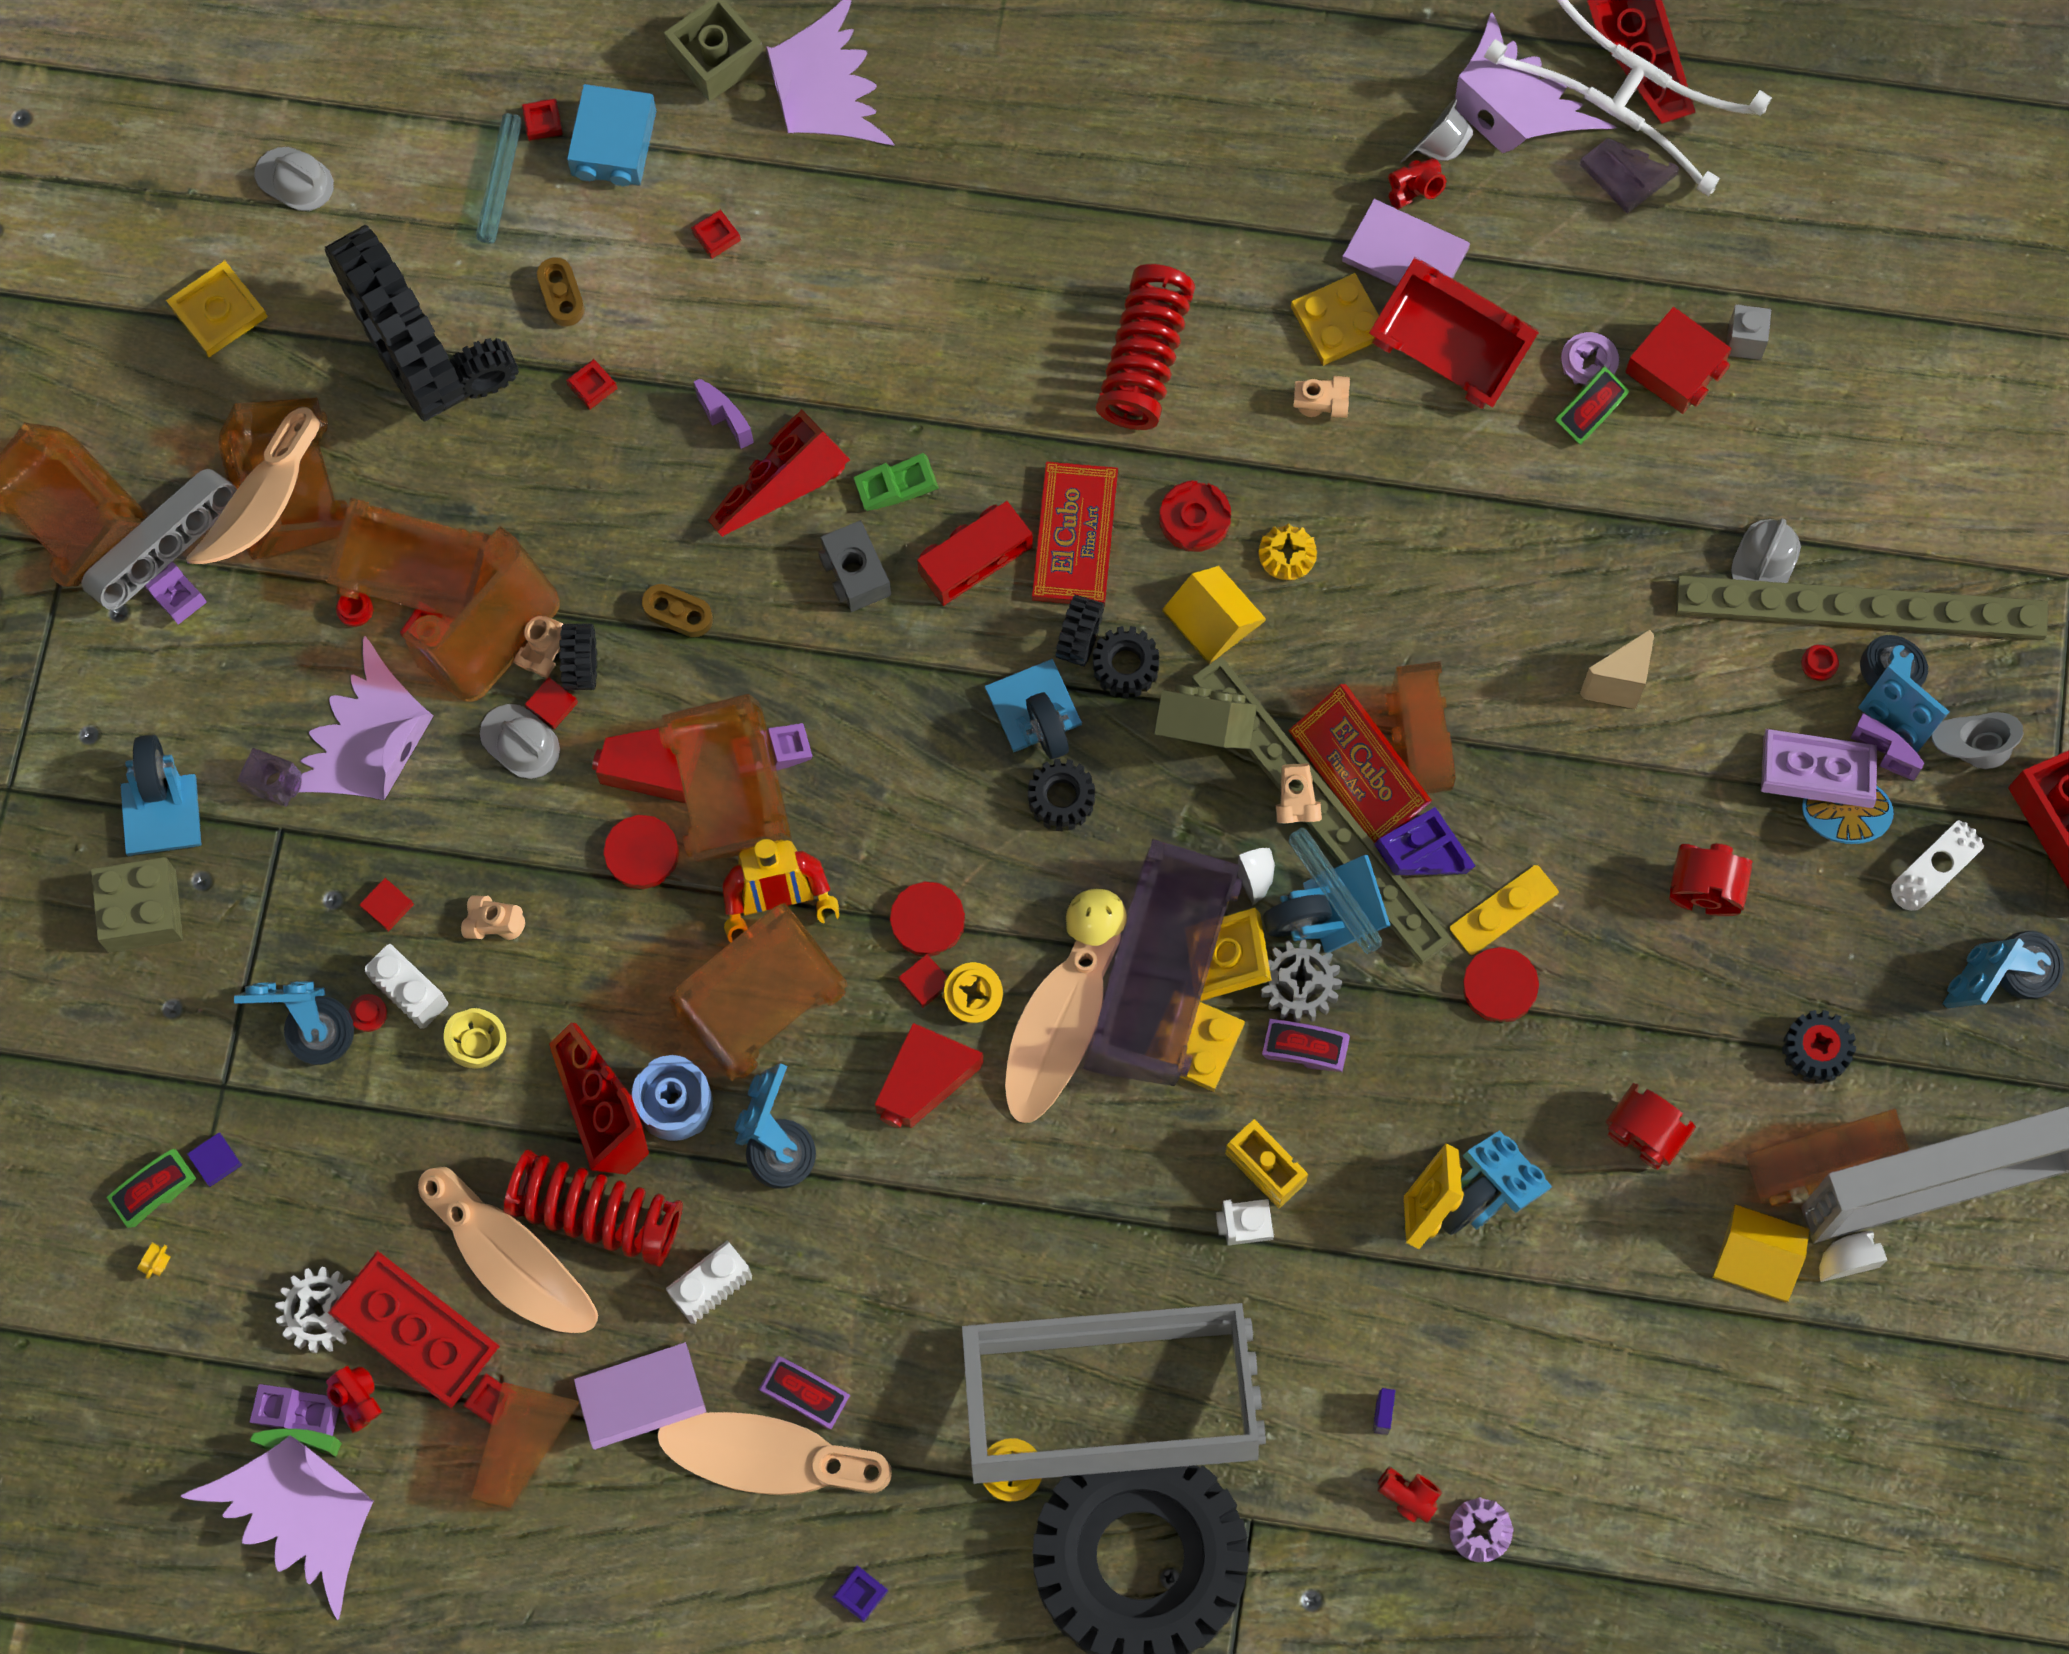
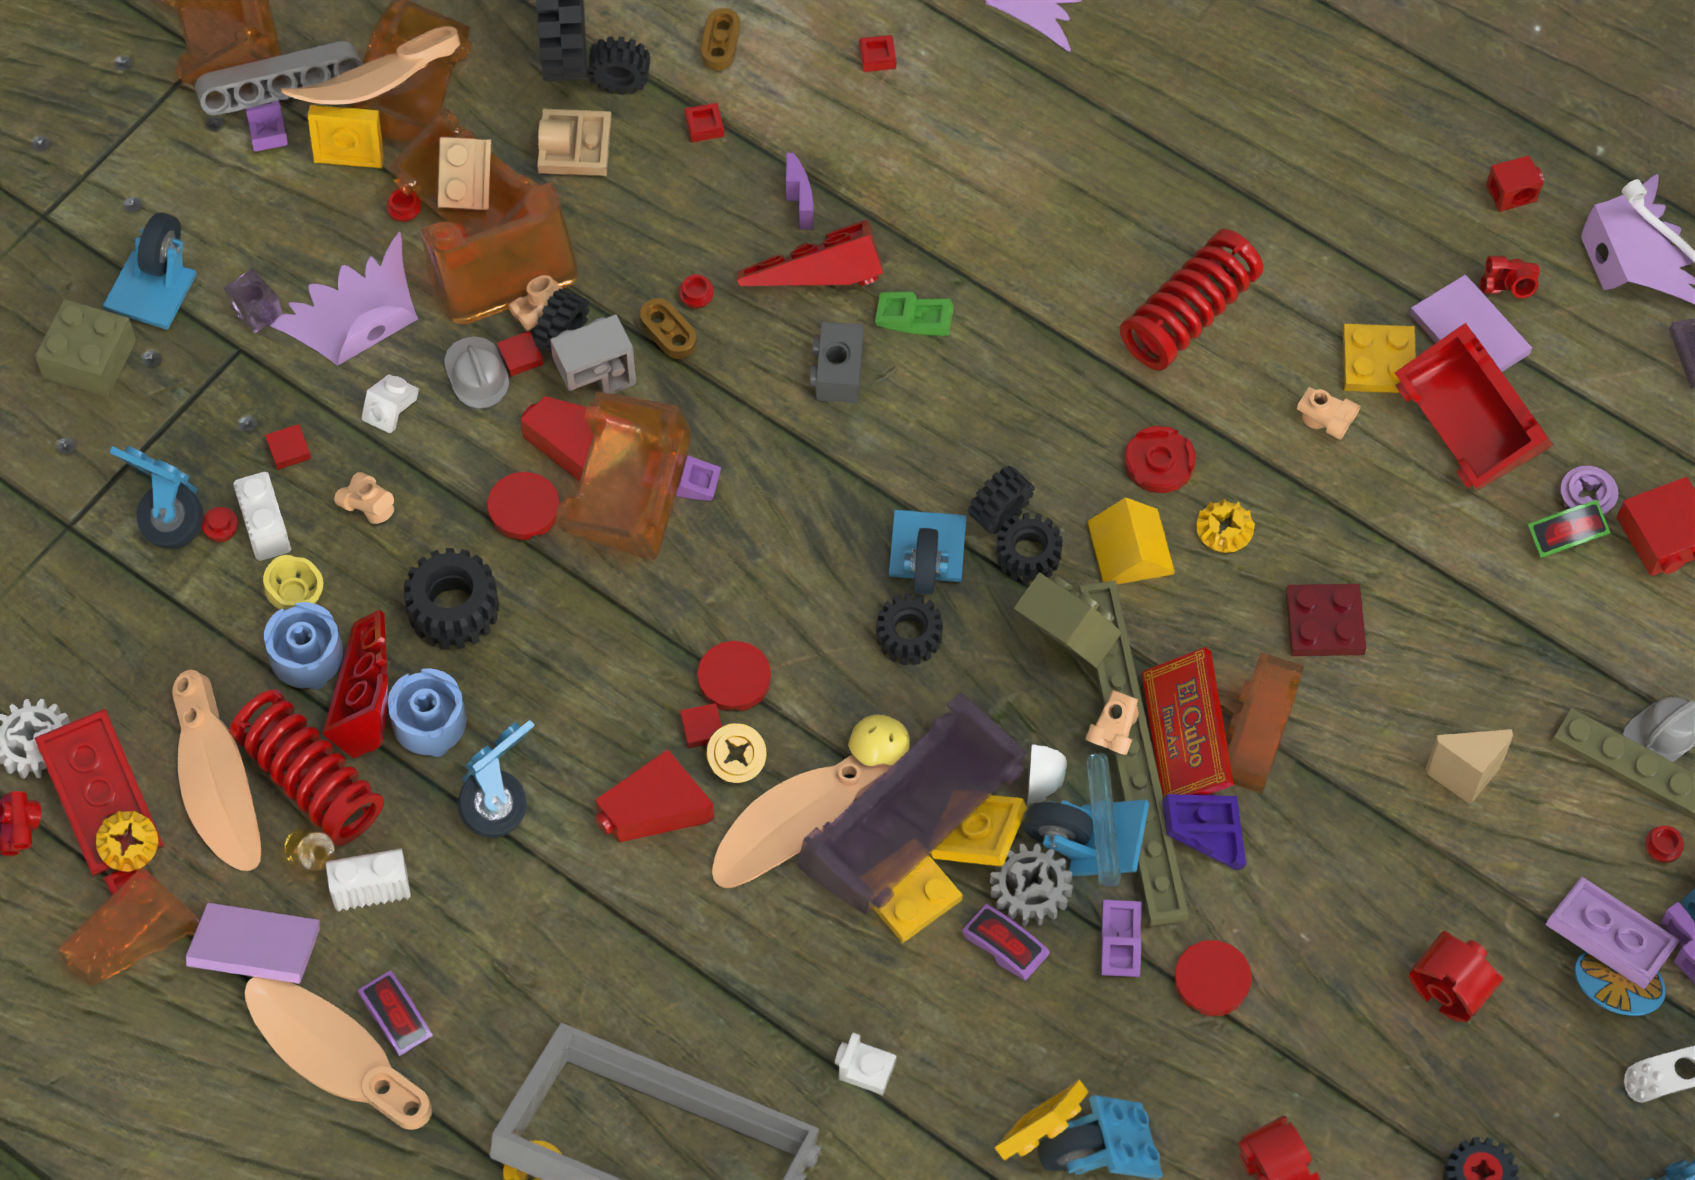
camera: 25 degrees right, 10 degrees down
dark purple tile [187,1132,242,1187] -> none
clear orange windscreen [669,903,848,1082] -> none
torso [723,839,839,943] -> none
red brick [917,501,1033,606] -> none
red tile [1032,462,1118,607] -> none
yellow brick [1225,1119,1308,1209] -> none
light grey piece [1400,98,1473,163] -> none
yellow piece [1450,865,1559,956] -> none
none -> yellow gear [96,811,158,872]
none -> light blue brick [264,602,343,690]
none -> clear yellow brick [285,828,335,871]
none -> yellow plate [308,105,384,168]
none -> white bracket [362,374,419,433]
none -> black tyre [404,548,499,650]
none -> tan plate [437,137,491,210]
none -> tan plate [538,109,612,176]
none -> light grey brick [550,314,636,397]
none -> red plate [679,274,714,308]
none -> medium lavender slope [1101,900,1141,977]
none -> dark red plate [1286,584,1366,656]
none -> red brick [1486,155,1544,212]

